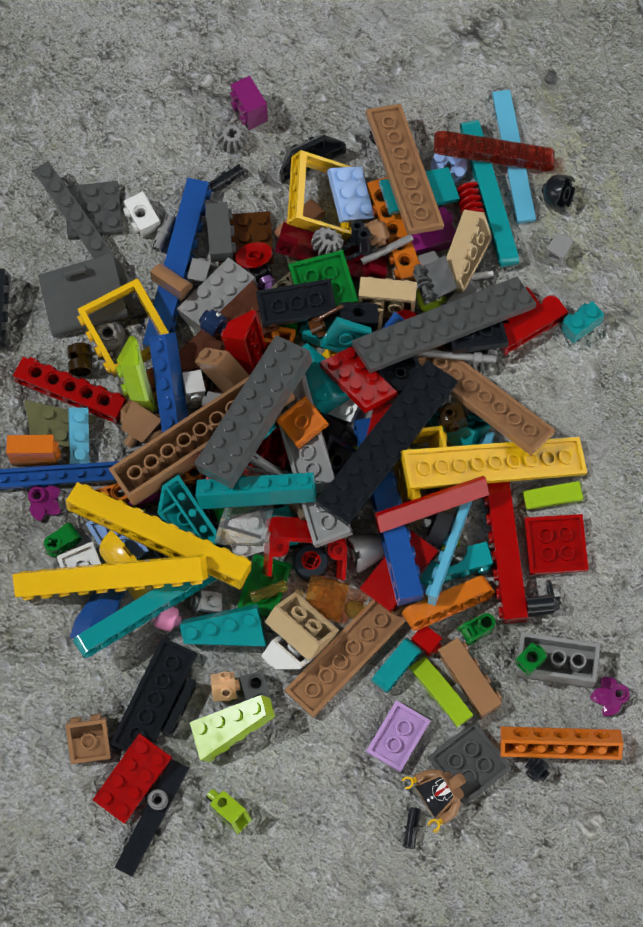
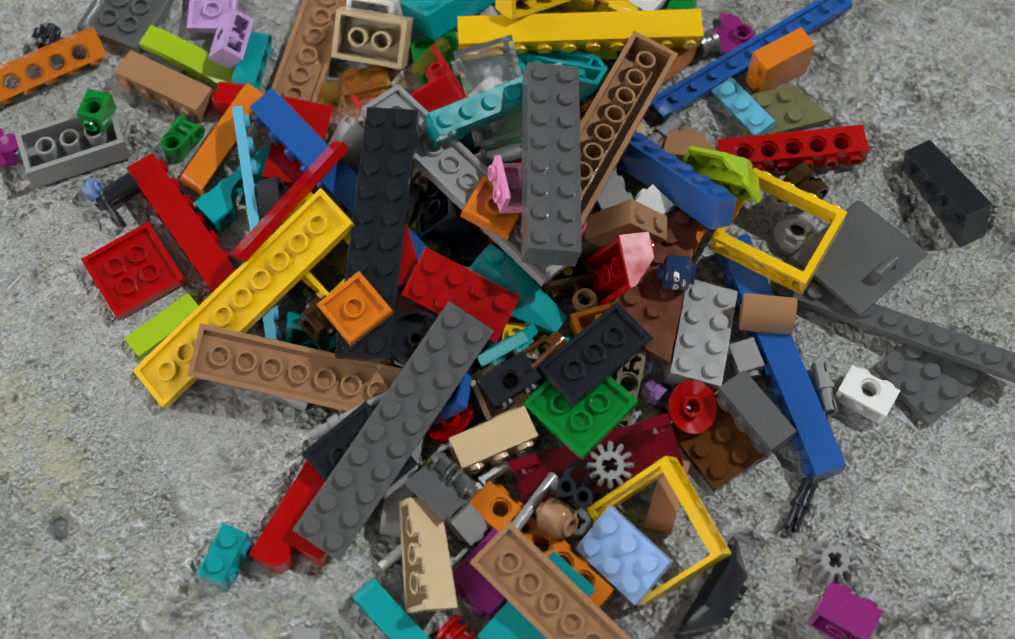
camera: 150 degrees right, 5 degrees down
none -> medium blue plate [82,177,104,202]
none -> lavender brick [208,8,254,69]
none -> orange tile [316,271,393,346]
none -> bright pink bracket [488,155,522,213]

